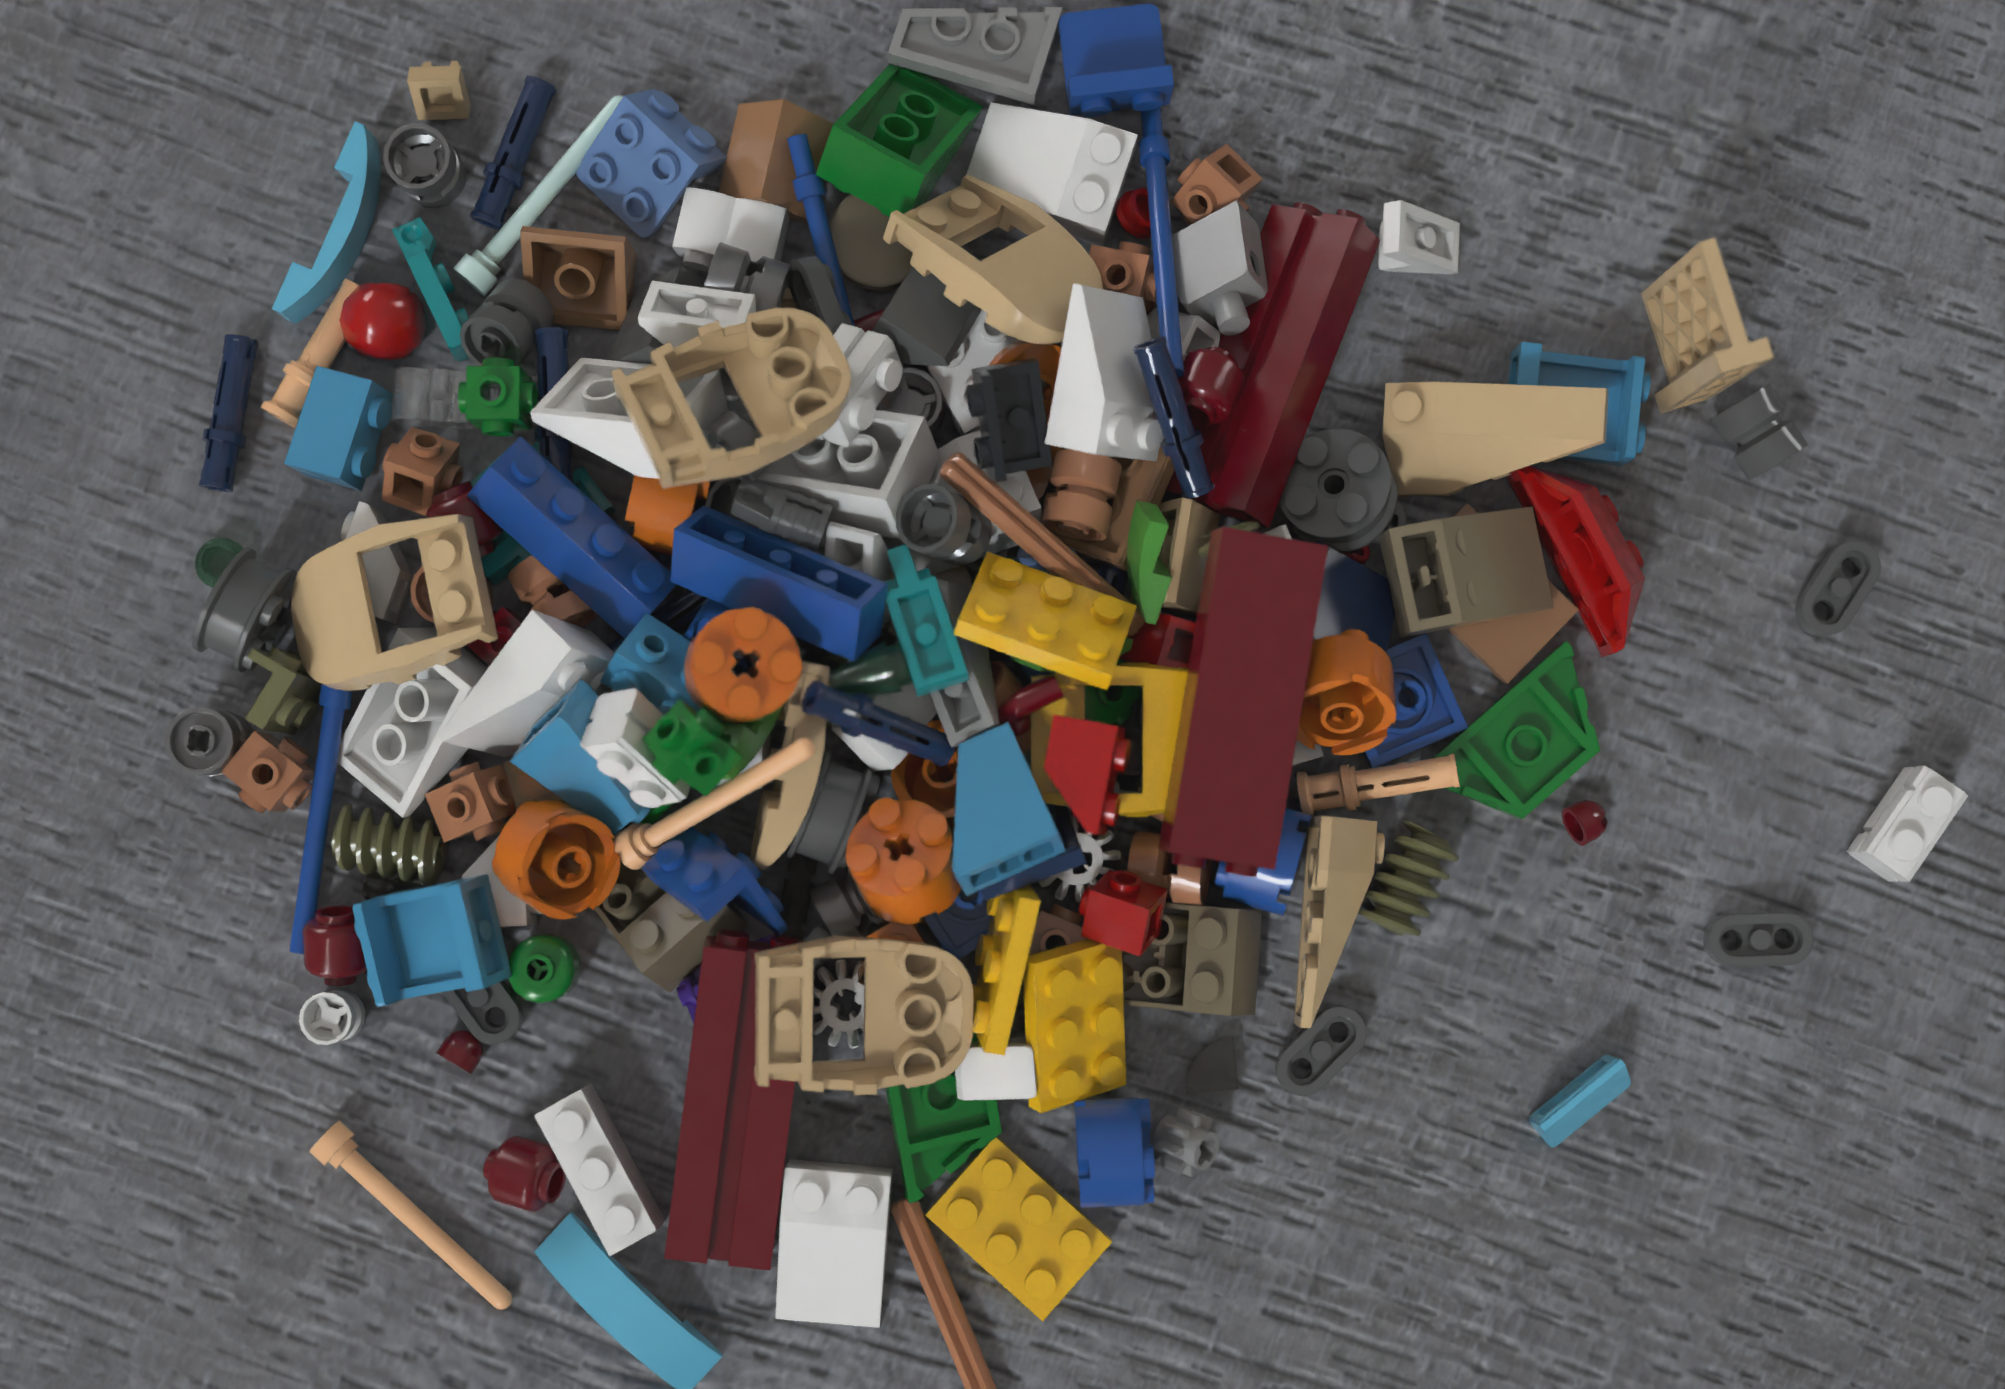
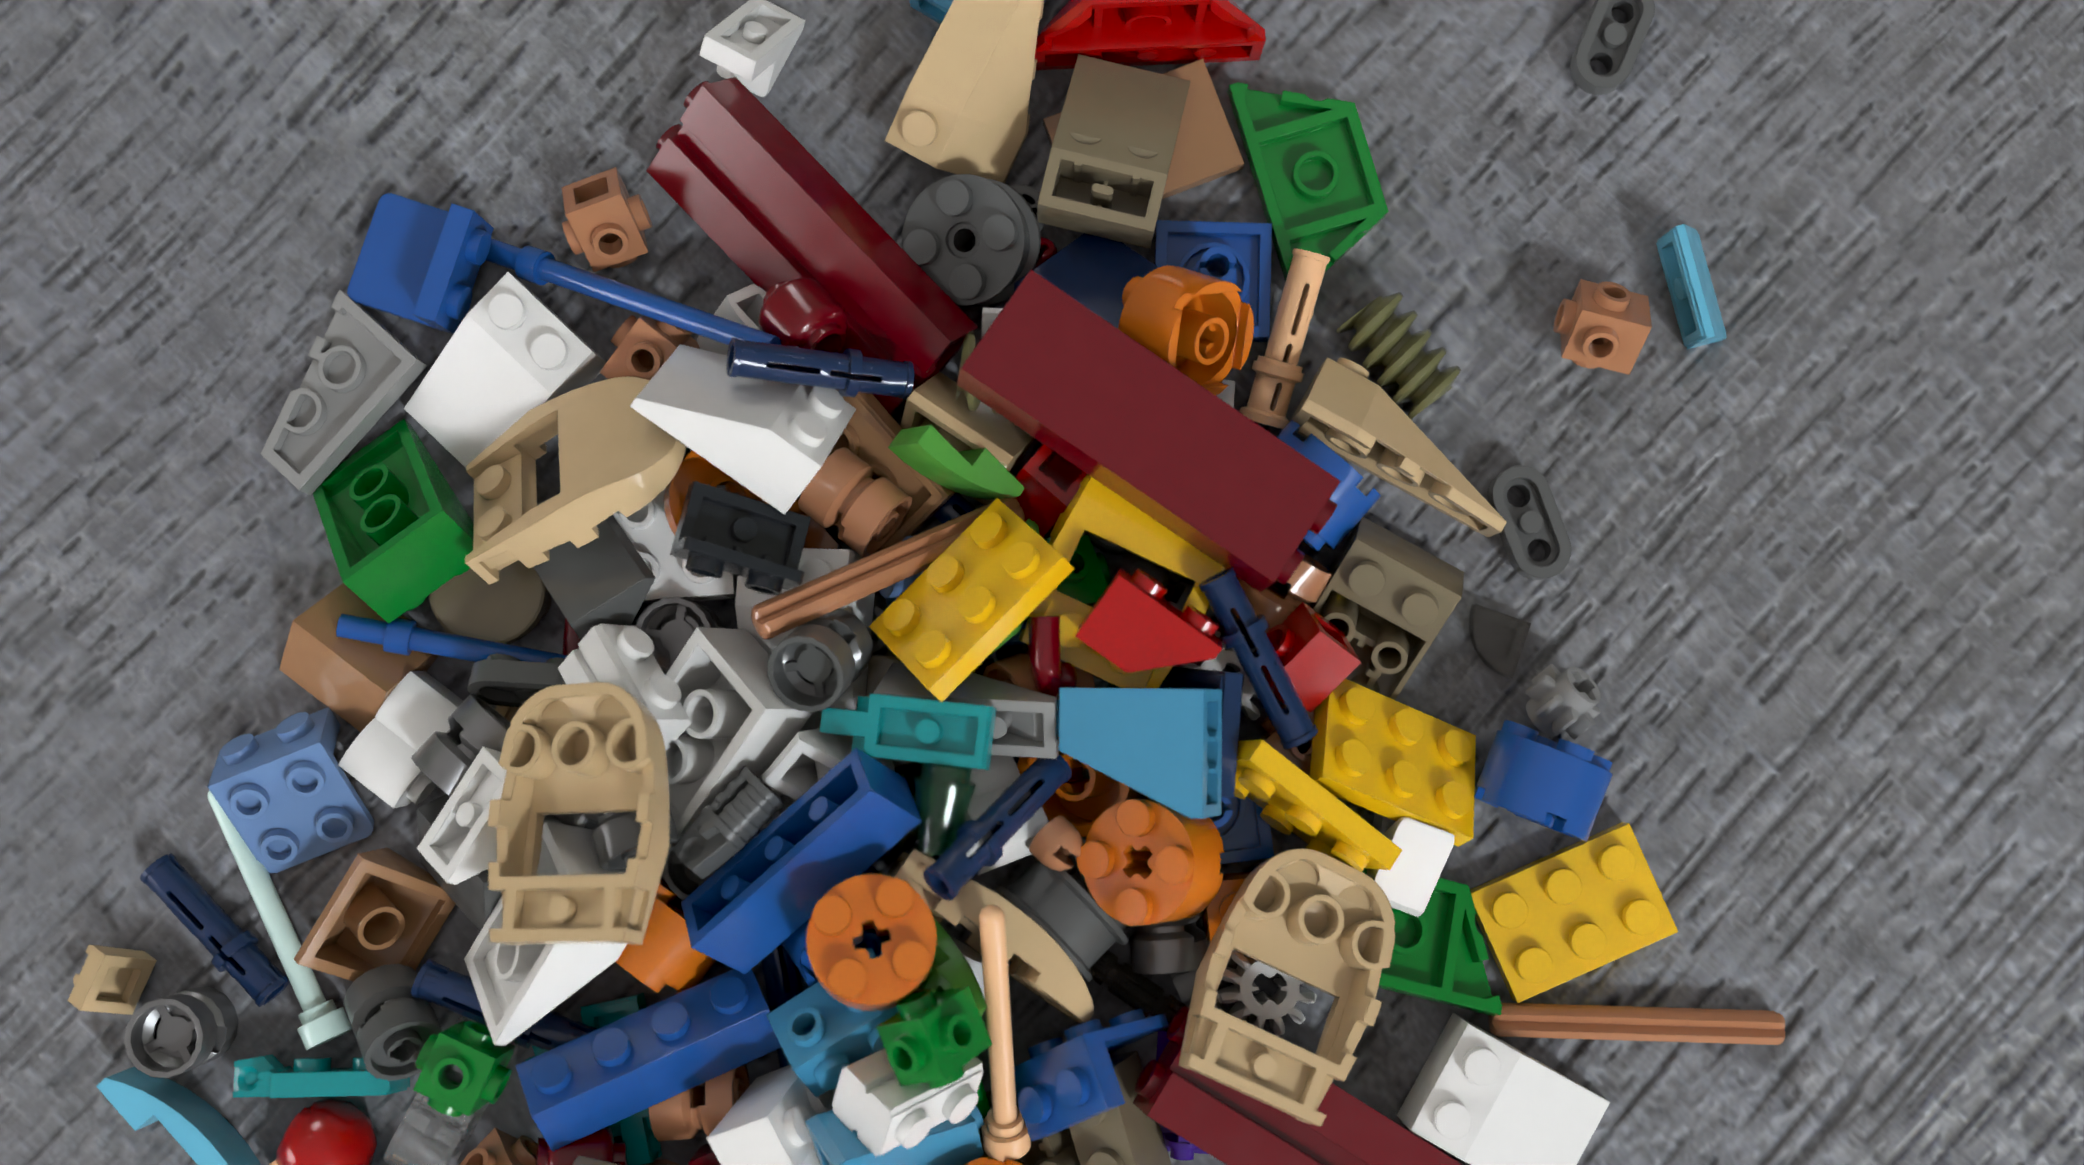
camera: 65 degrees left, 0 degrees up
red plate [1116,188,1151,239] -> none
light grey torso [1151,200,1268,336] -> none
dark red hinge [1562,800,1608,846] -> none
none -> nougat hinge [1029,816,1083,871]
none -> dark blue pin [1198,567,1319,749]
none -> nougat brick [1553,279,1652,375]

